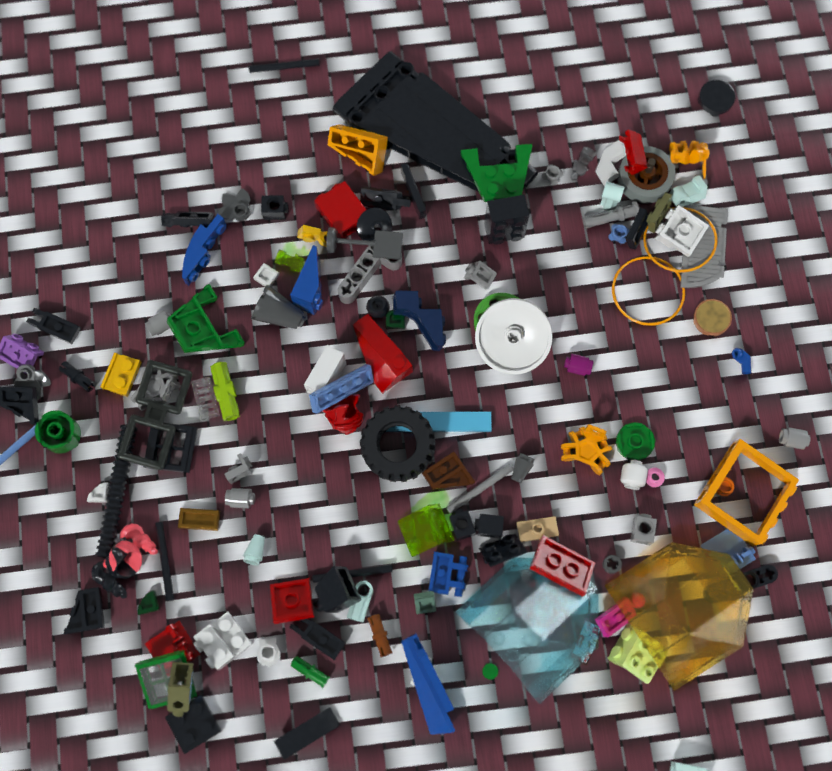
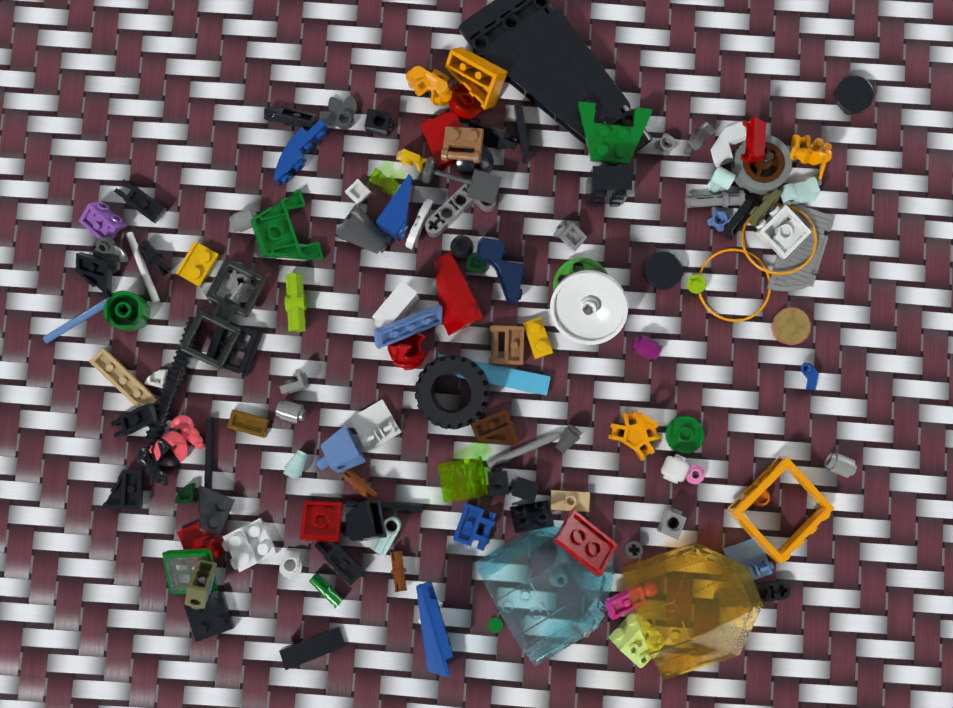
camera: 10 degrees right, 10 degrees up
clear slope [191,377,220,421] -> none
sand green tile [414,591,436,614] -> none
none -> tan plate [89,348,159,408]
none -> black hinge [111,403,158,438]
none -> white bar [125,232,160,304]
none -> black wing [197,485,235,537]
none -> medium blue torso [316,426,366,473]
none -> dark orange pin [341,468,378,500]
none -> white hinge [349,399,401,452]
none -> white tile [405,198,433,249]
none -> light orange piece [406,66,452,106]
none -> medium nougat plate [441,126,484,163]
none -> red tile [448,85,483,119]
none -> medium nougat plate [488,325,524,365]
none -> yellow plate [523,317,553,359]
none -> black tile [643,252,683,290]
none -> lime tile [687,274,707,294]

